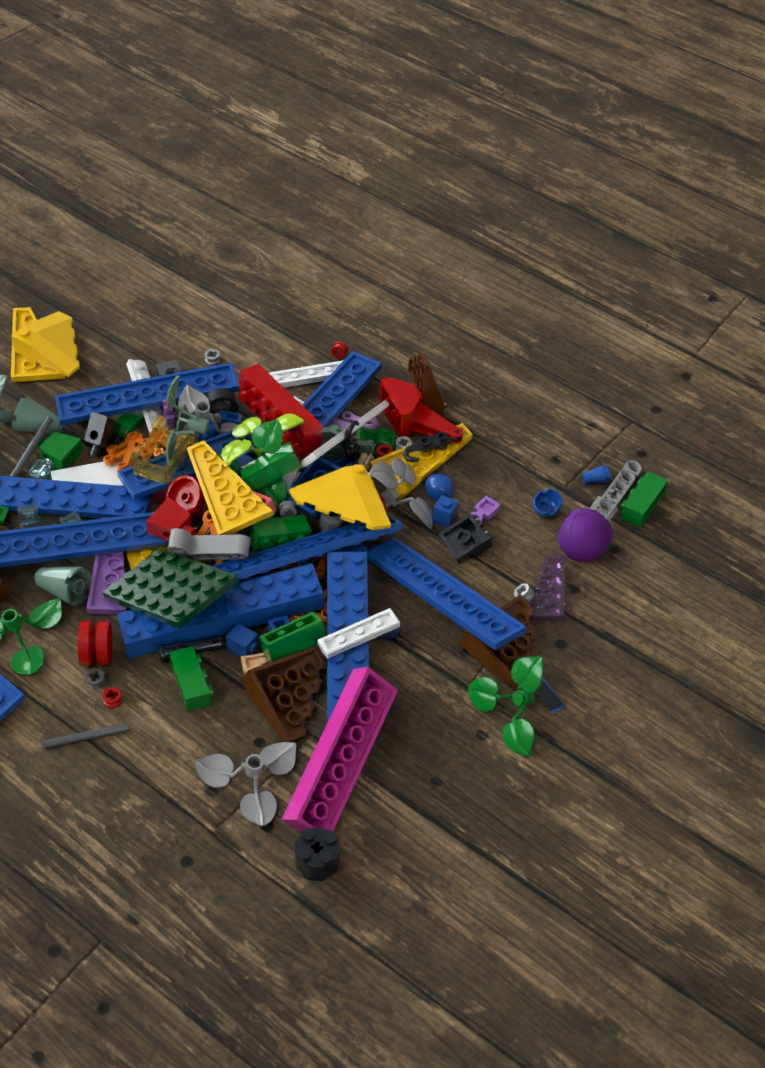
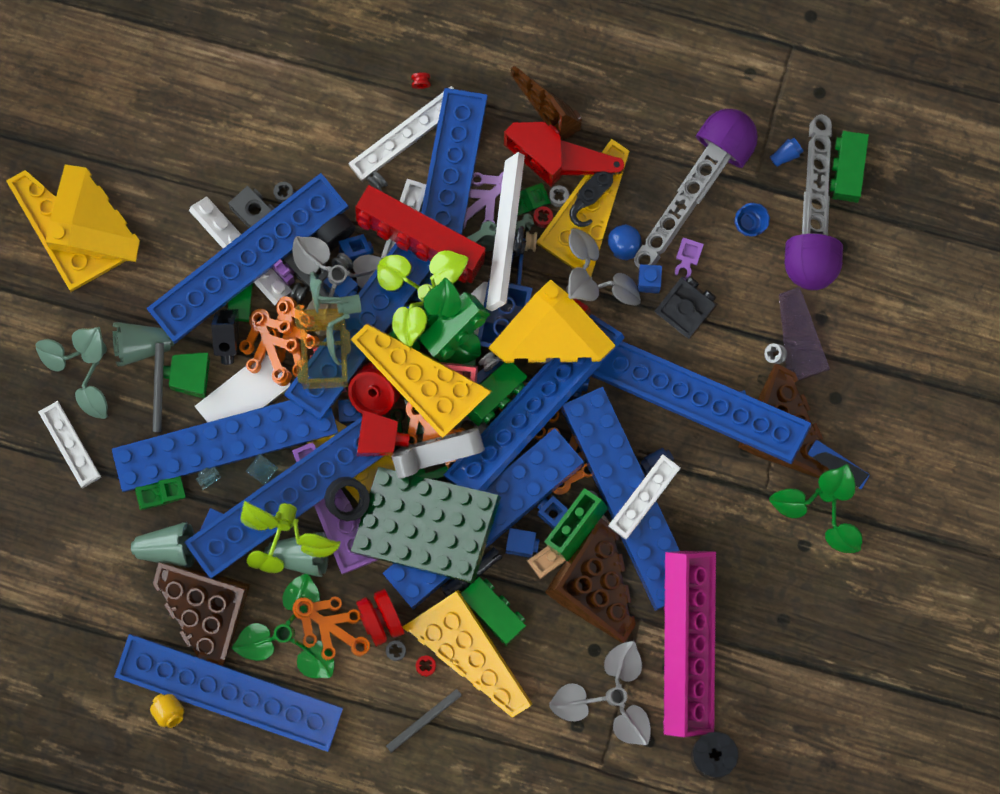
camera: 25 degrees left, 30 degrees up
clear light blue plate [28,459,54,478] -> none
light grey bush [205,349,221,365] -> none
none -> lime plant [240,501,340,573]
none -> orange plant [292,597,370,661]
none -> black tyre [325,477,370,521]
none -> yellow wing [403,590,532,718]
none -> piece [634,109,758,268]

